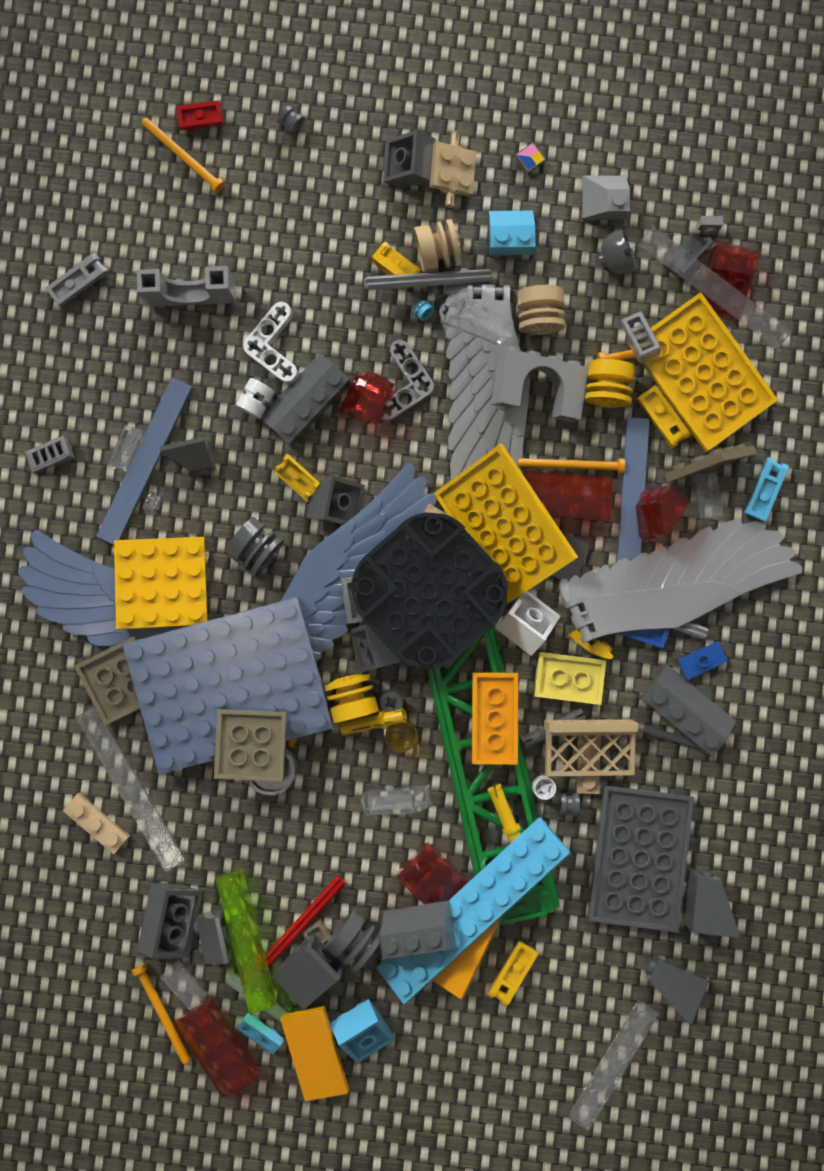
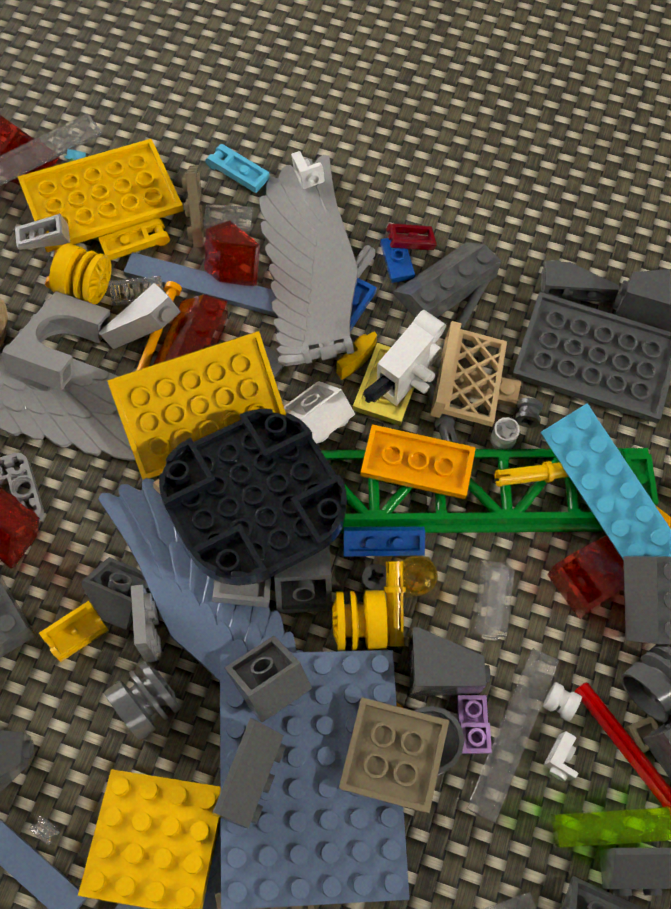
camera: 85 degrees left, 20 degrees down
none -> medium azure plate [64,149,86,162]
none -> light grey slope [98,283,181,349]
none -> clear slope [109,276,163,305]
none -> light grey plate [131,585,161,663]
none -> dark grey slope [213,718,286,829]
none -> dark grey slope [225,636,312,722]
none -> white bracket [291,151,325,189]
none -> blue plate [344,527,425,556]
none -> white piece [363,310,446,406]
none -> dark red tile [386,223,437,250]
none -> dark grey slope [408,627,490,696]
none -> lavender slope [457,695,492,754]
none -> clear plate [466,648,559,823]
none -> dark grey slope [541,260,620,303]
none -> white wheel [543,682,582,722]
none -> white bracket [544,731,578,782]

